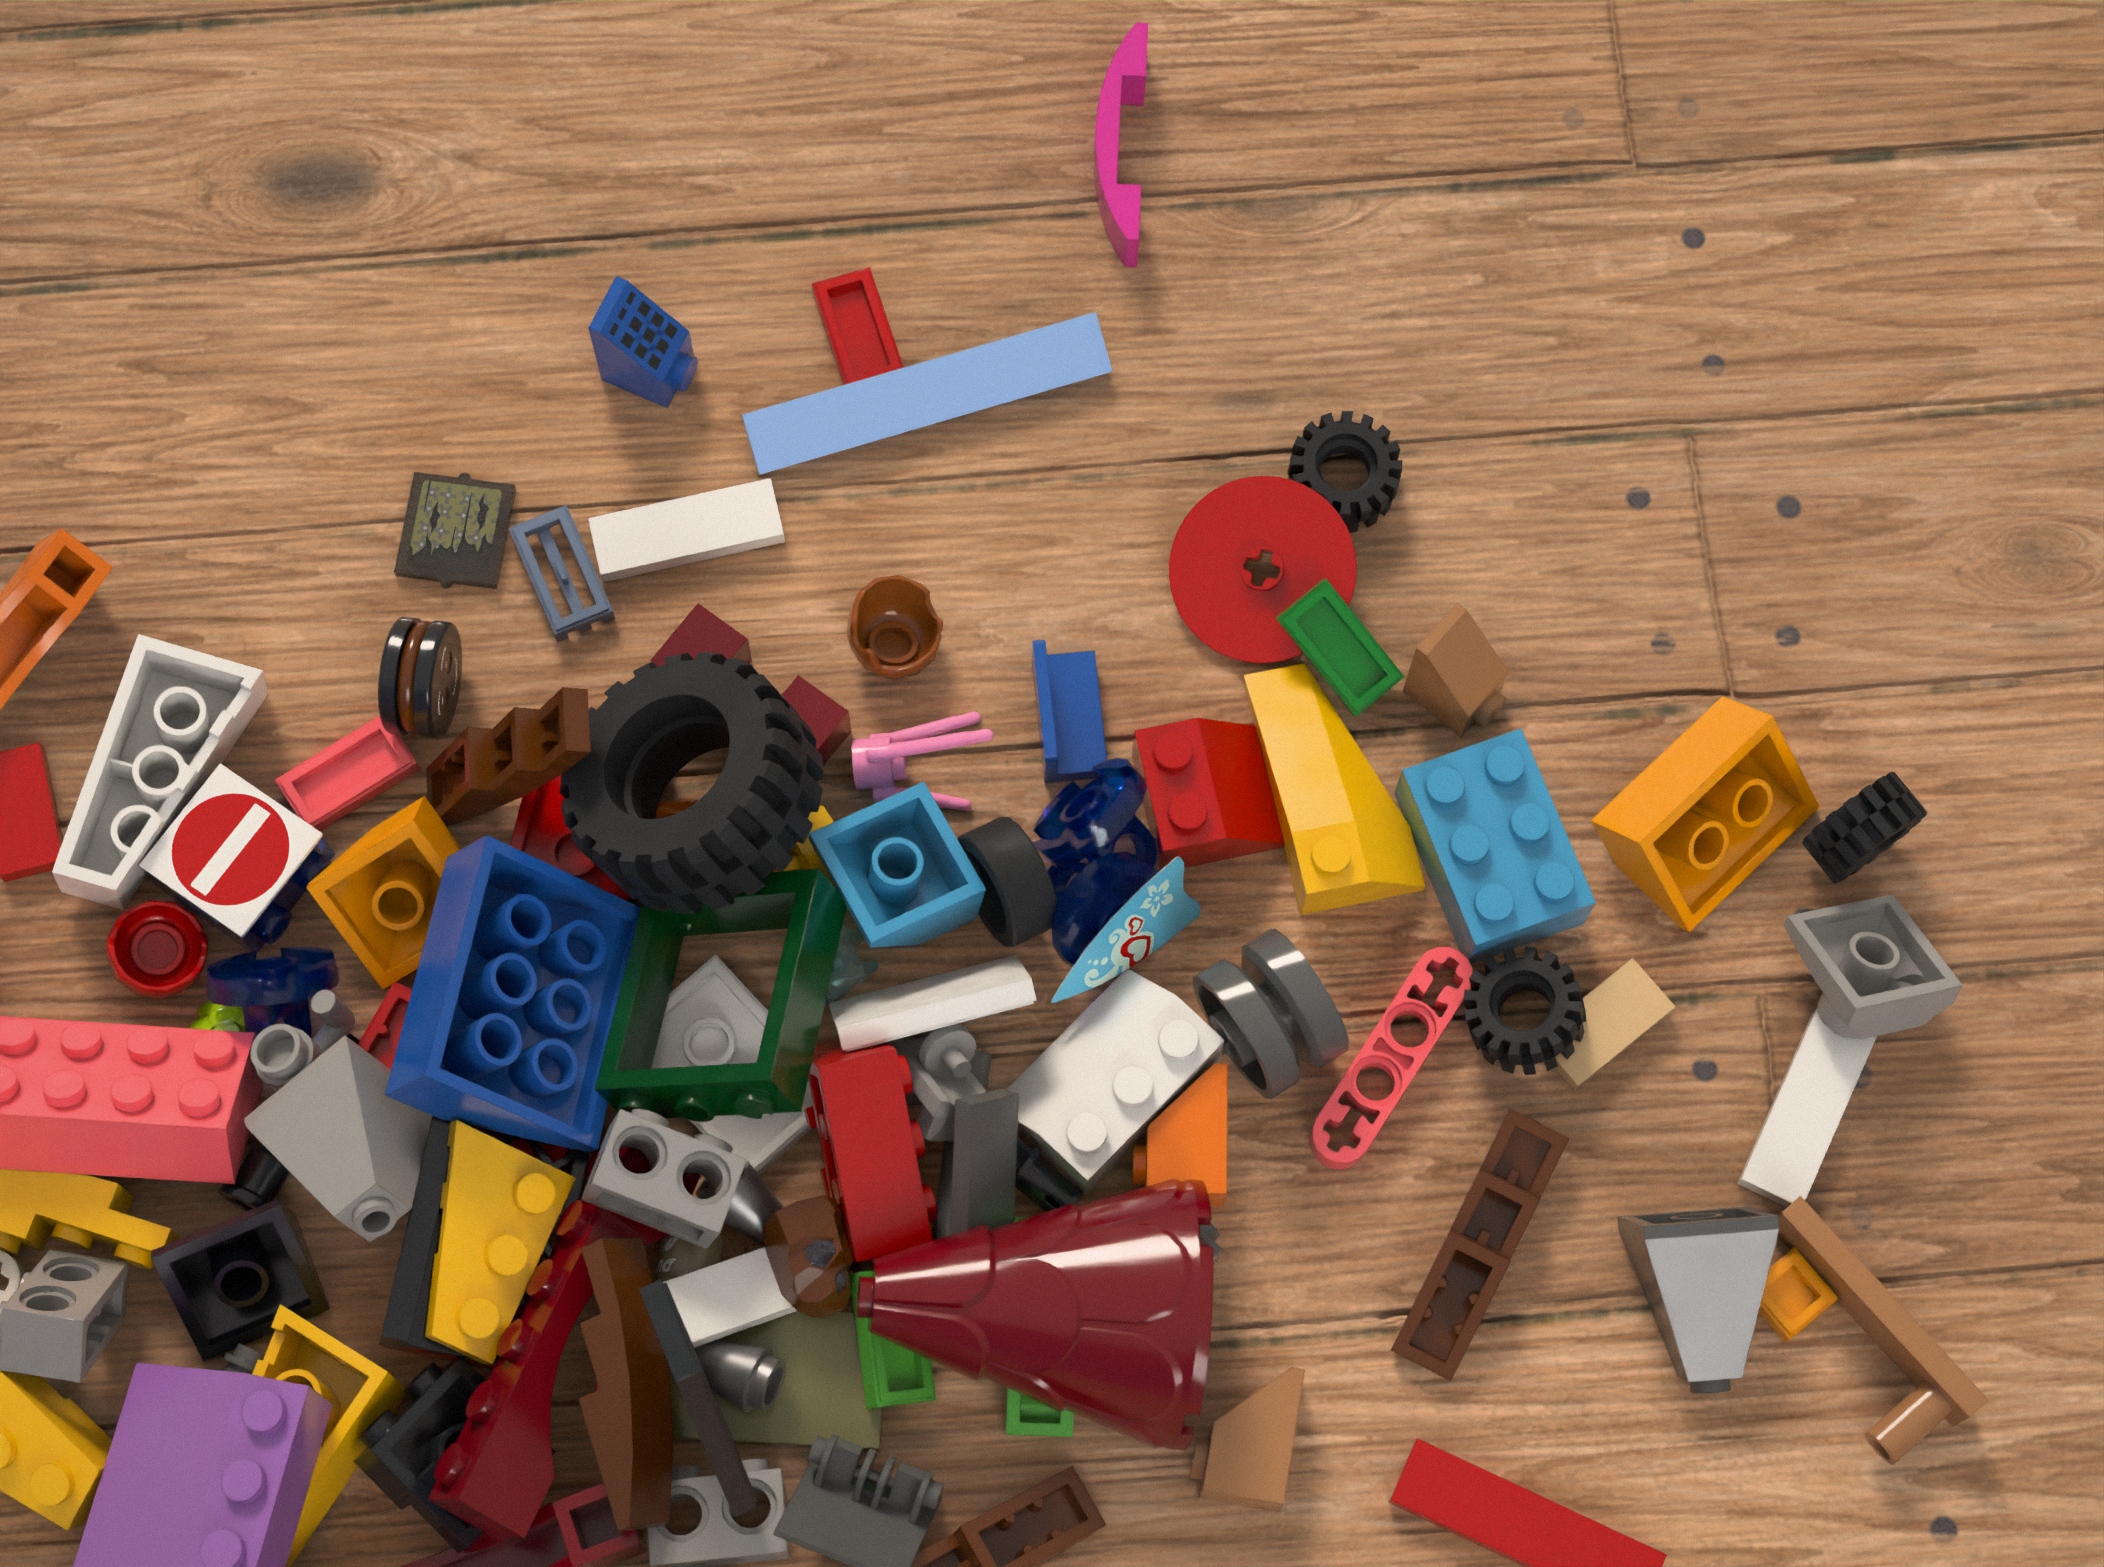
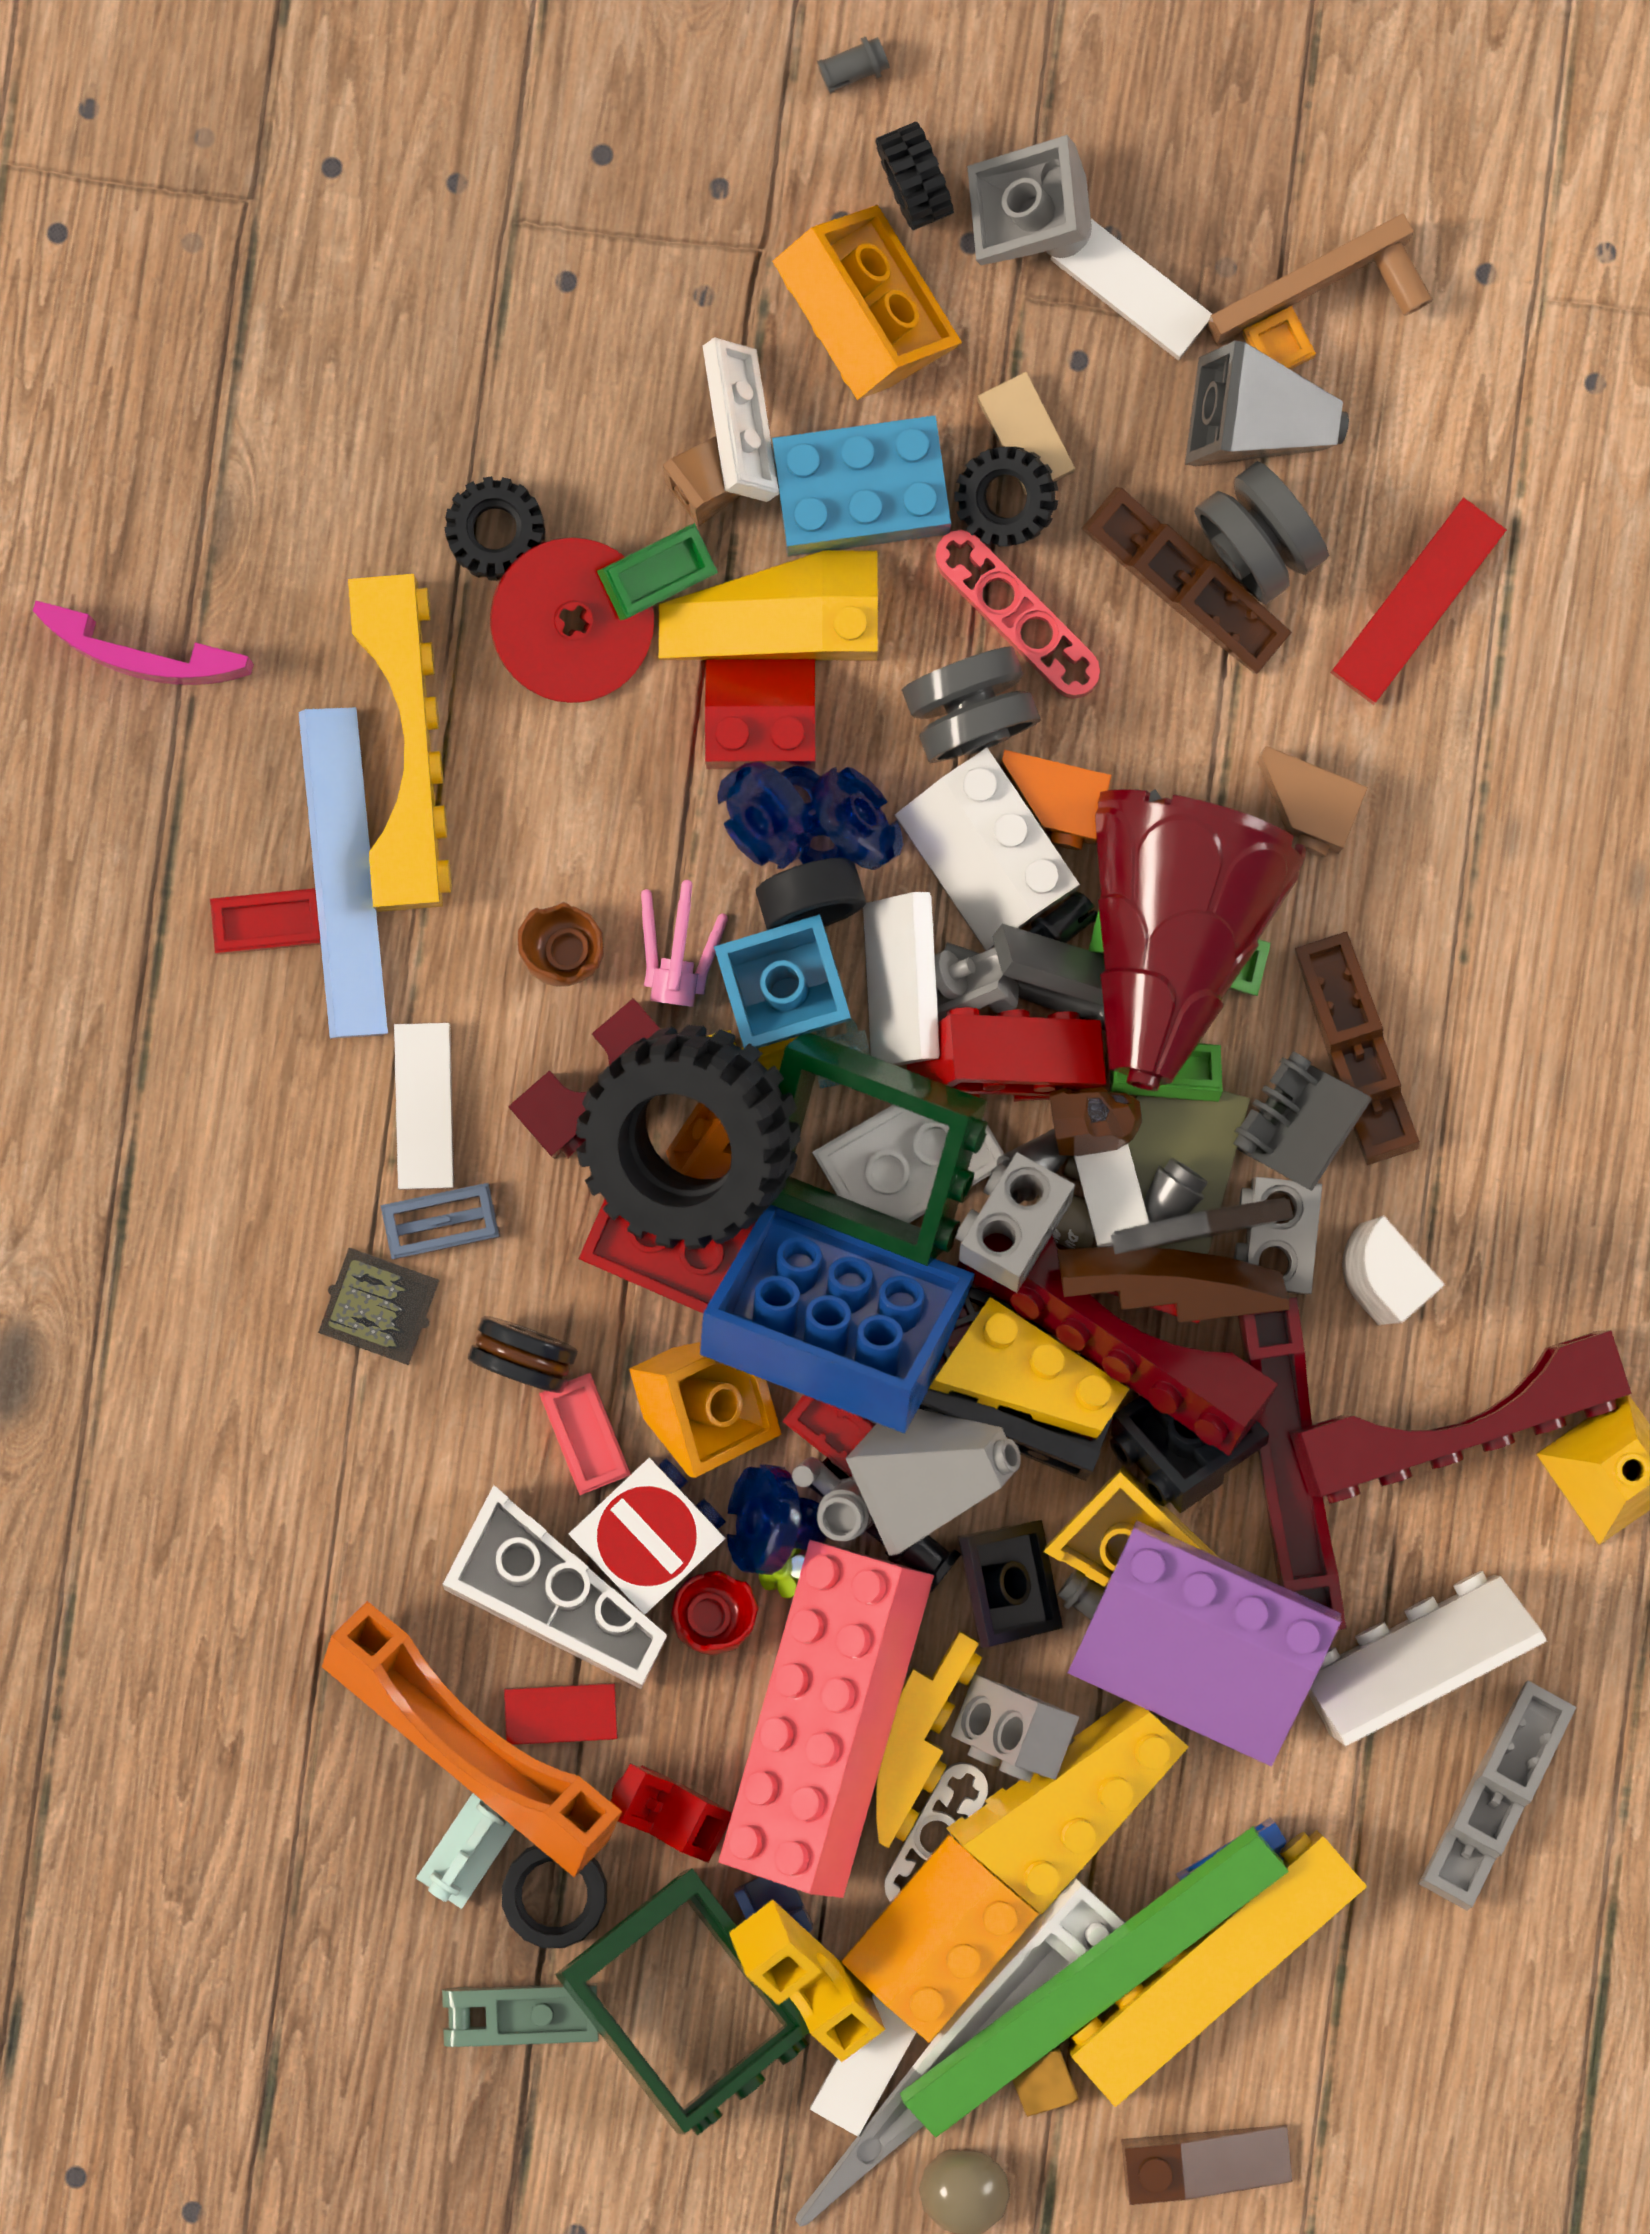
camera: 75 degrees left, 15 degrees up
reddish brown slope [426,687,591,827] -> none
blue slope [588,276,698,408] -> none
blue panel [1032,640,1108,783] -> none
medium azure sticker [1051,857,1201,1003] -> none
none -> yellow arch [348,574,452,912]
none -> white tile [703,337,779,502]
none -> dark grey pin [817,36,890,94]
none -> dark grey wheel [1194,461,1329,605]

